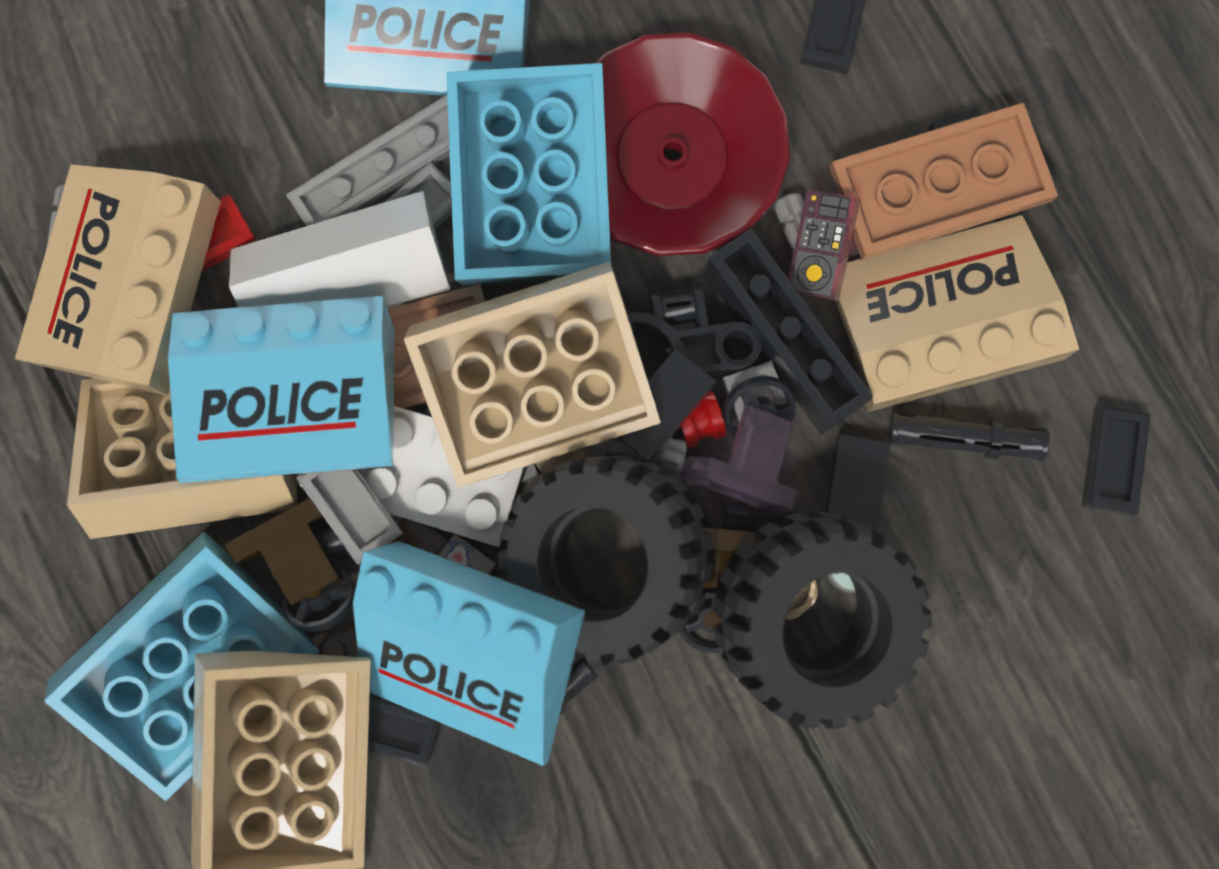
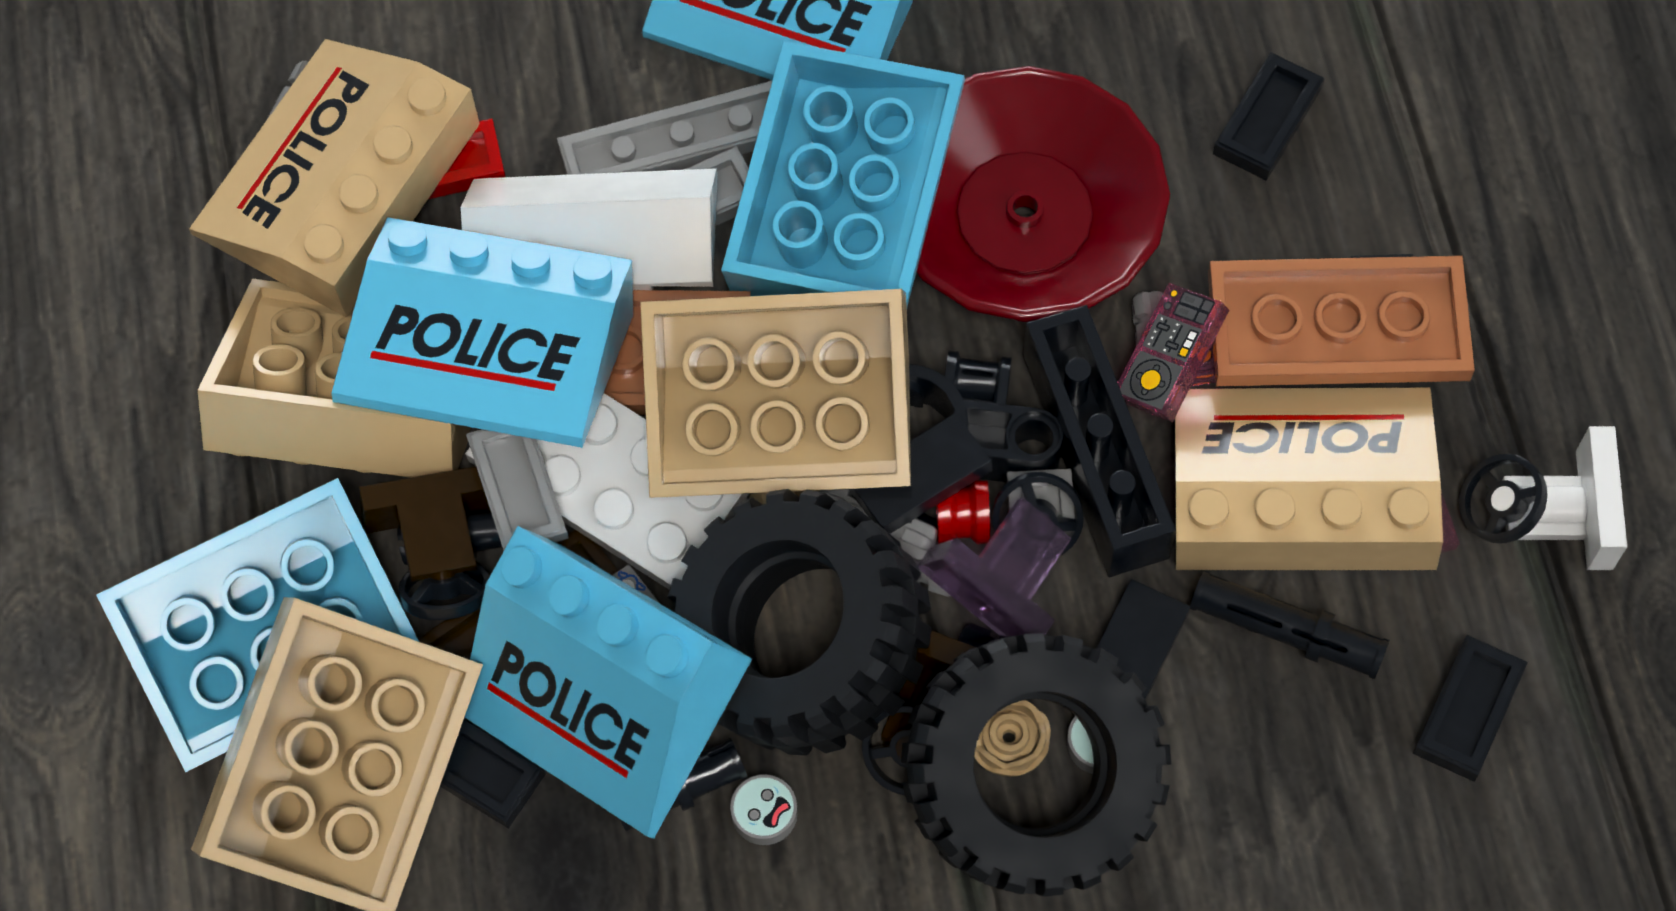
camera: 20 degrees right, 15 degrees down
none -> tile [730,774,798,845]
none -> white piece [1459,426,1627,570]

